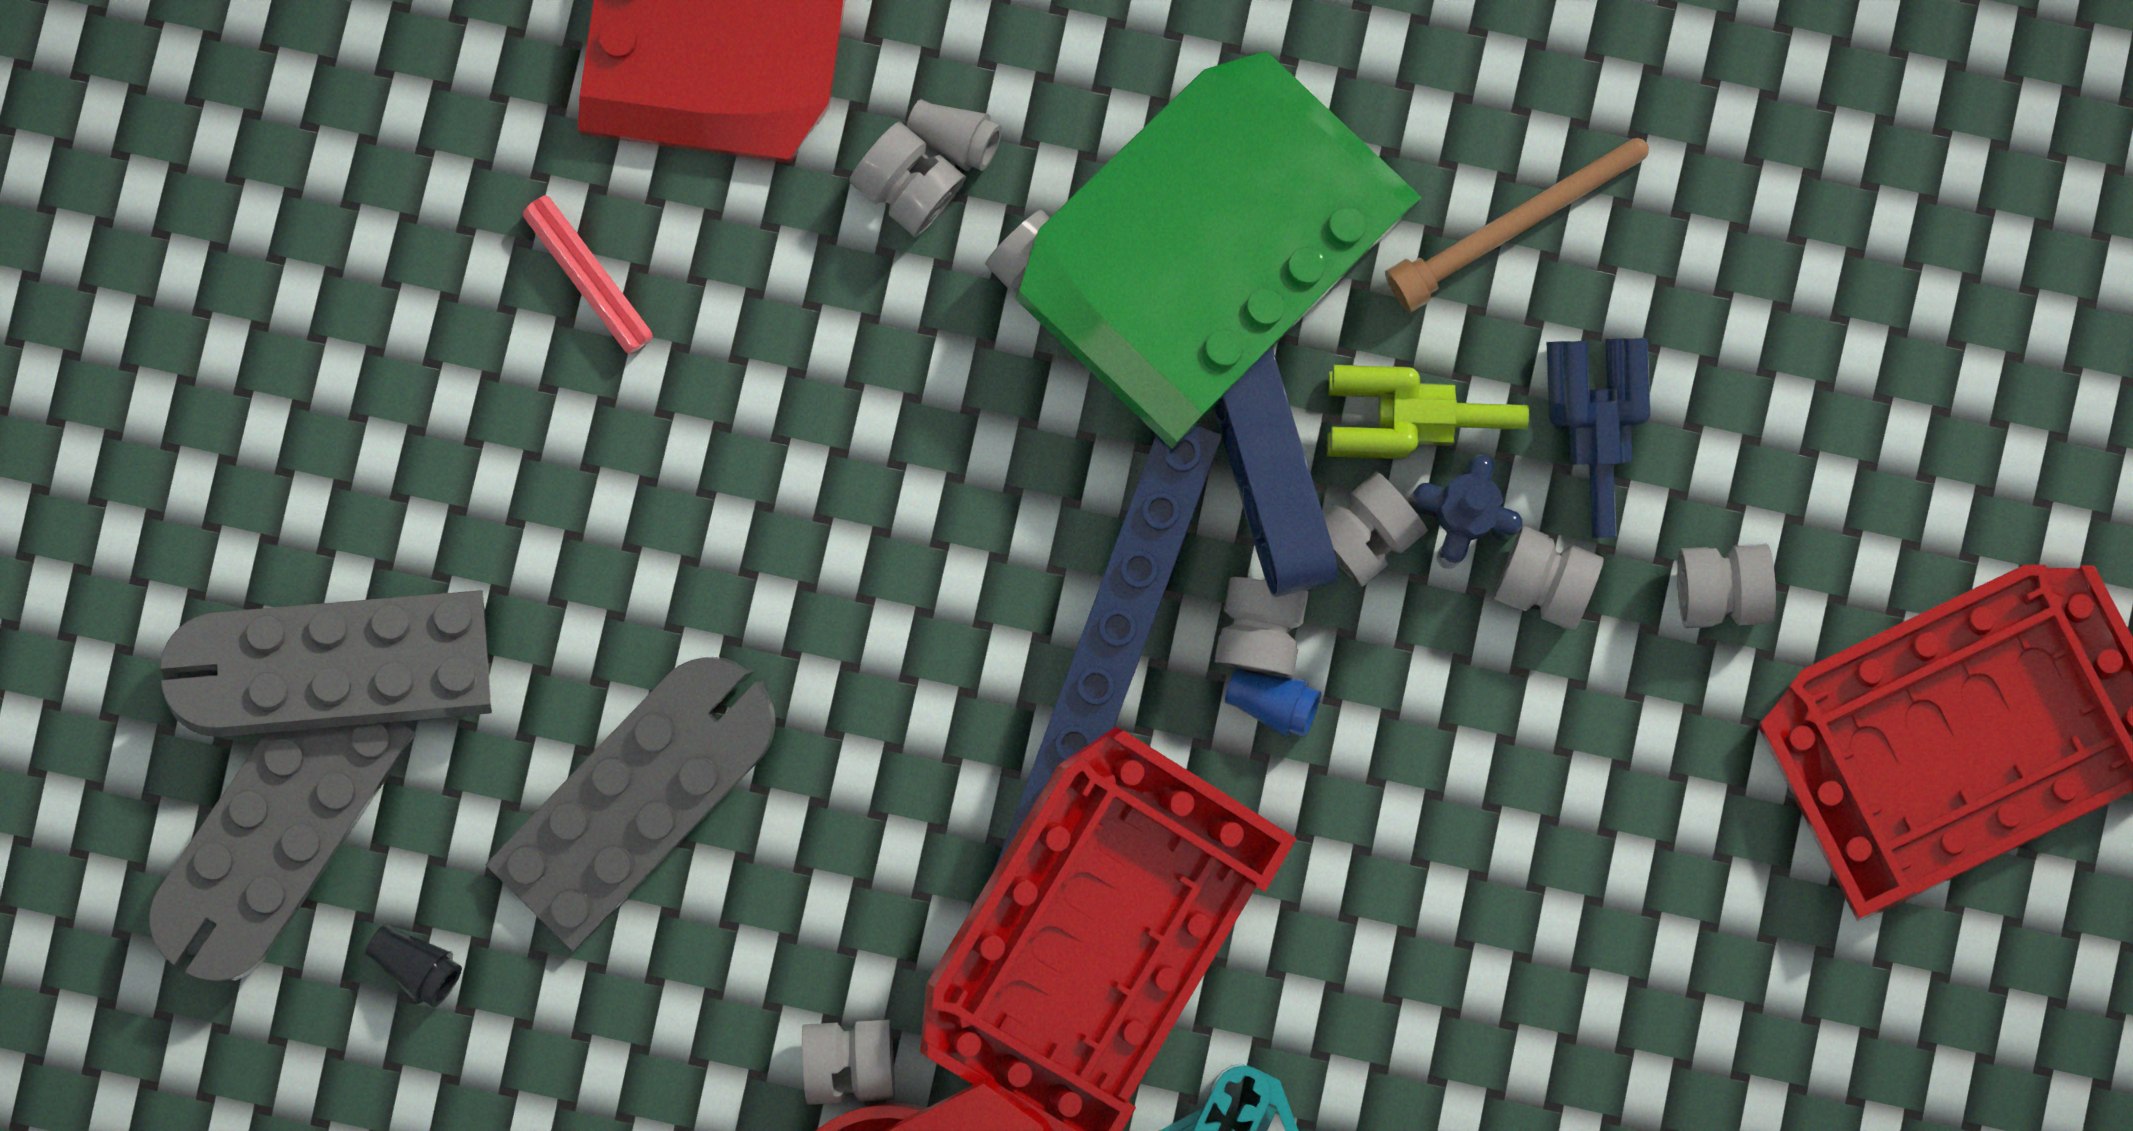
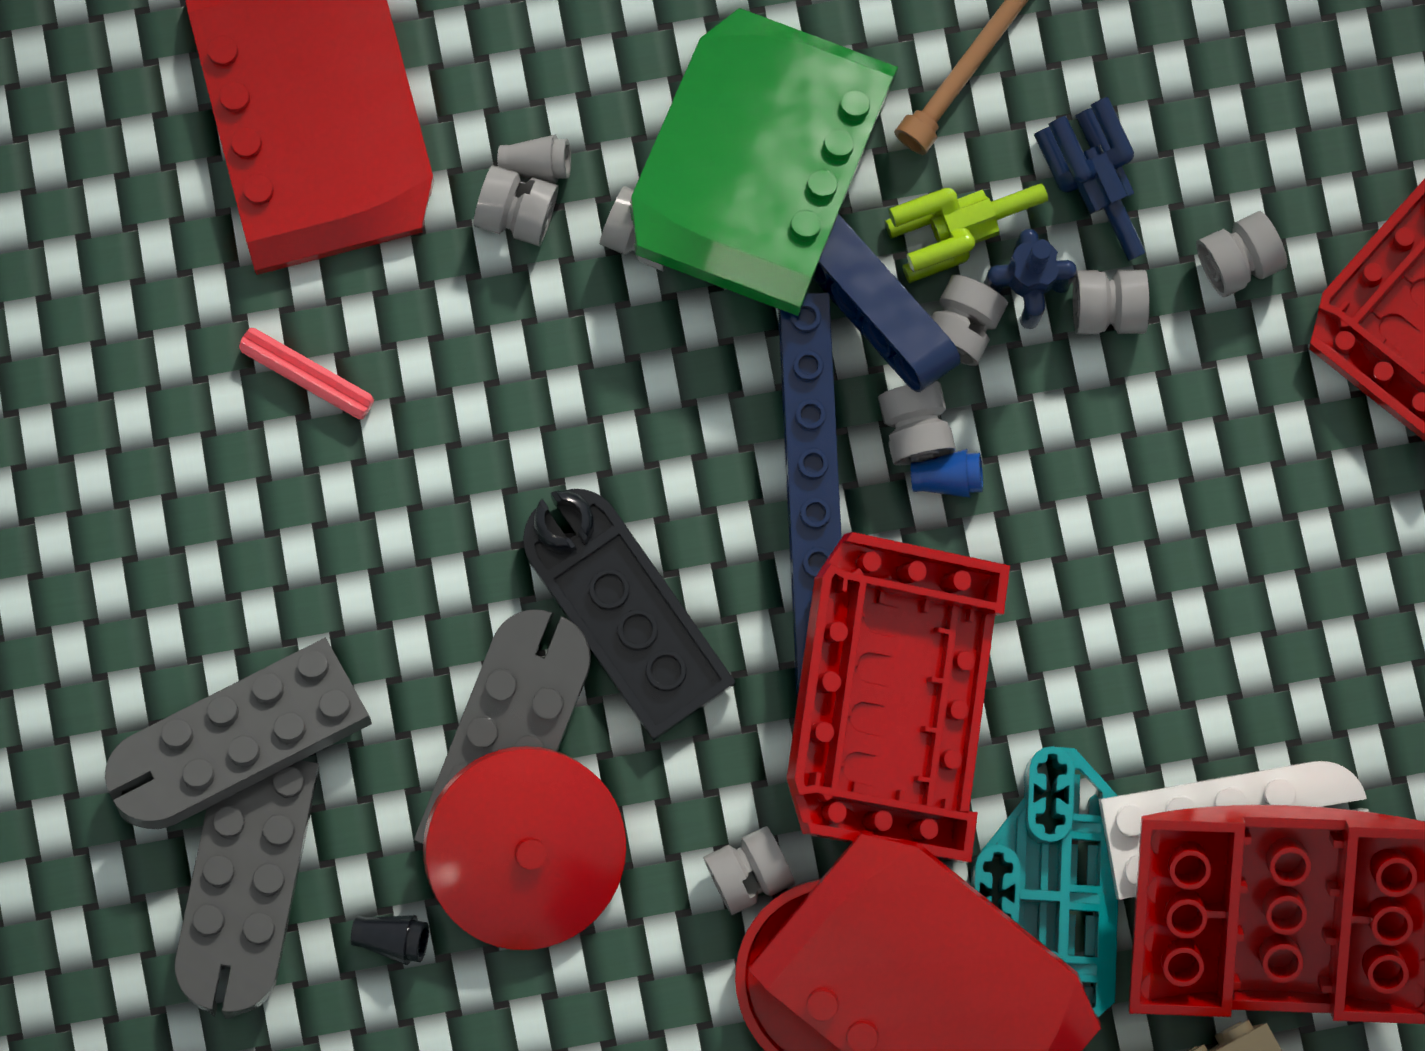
camera: 30 degrees left, 5 degrees down
none -> red dish [423,746,626,950]
none -> black plate [523,489,736,741]

